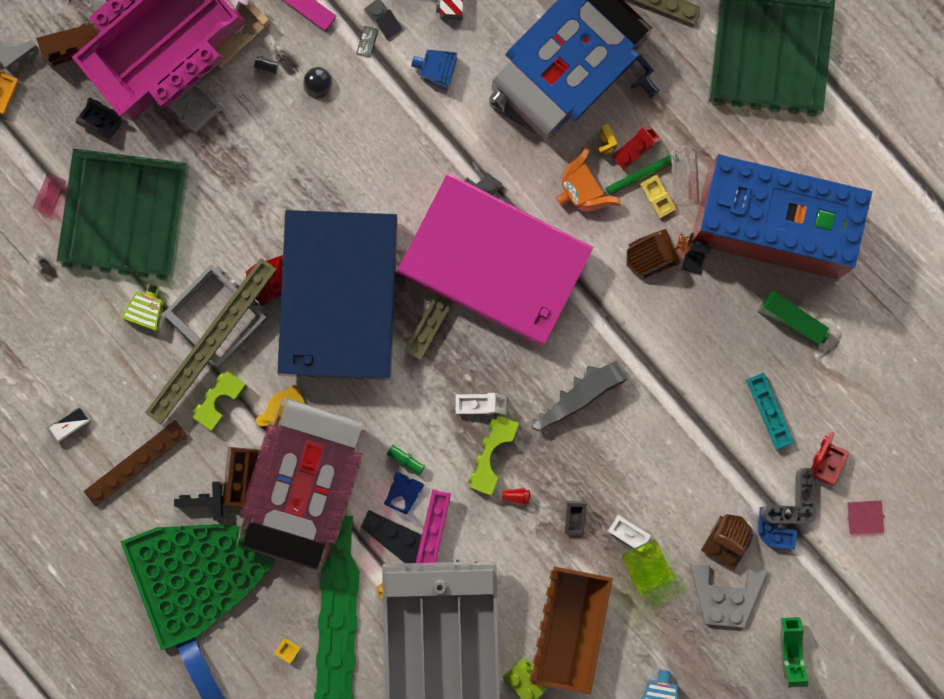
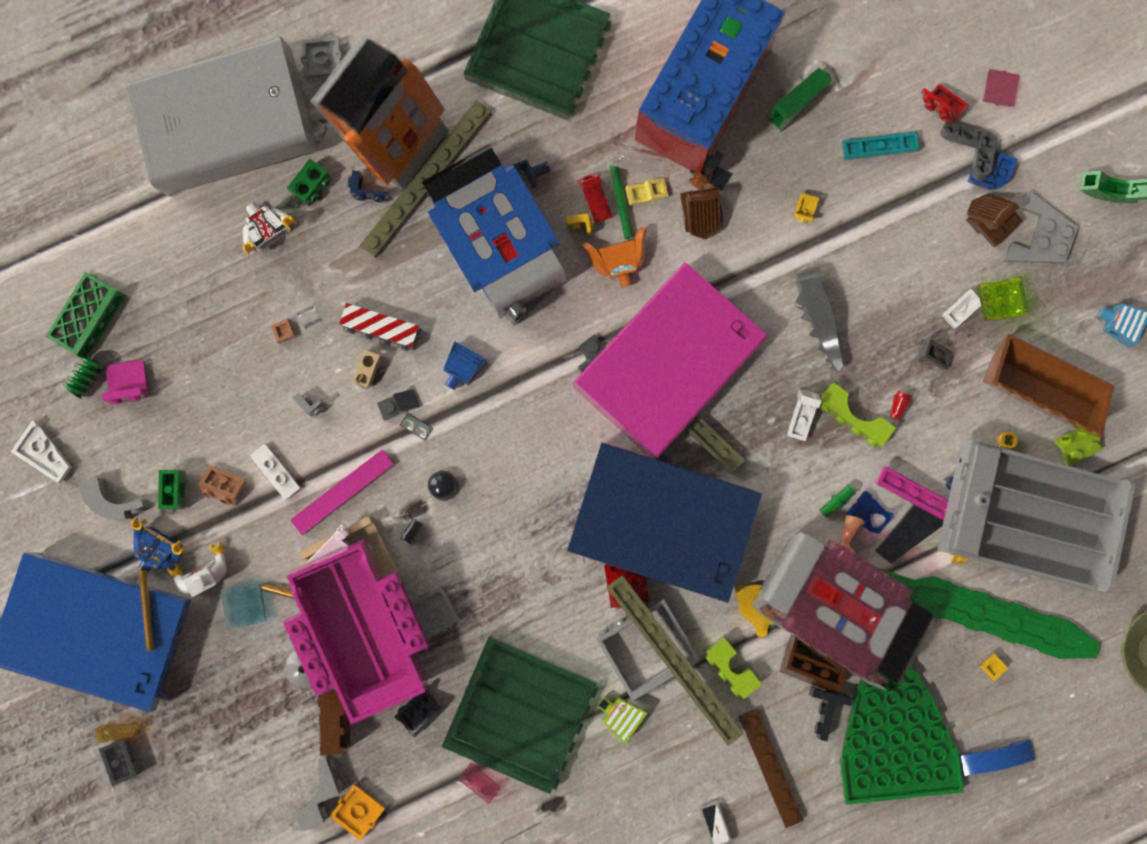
camera: 70 degrees left, 0 degrees up
none -> yellow bracket [794,192,819,223]
none -> nougat animal [830,516,865,559]
none -> yellow bush [998,431,1018,449]

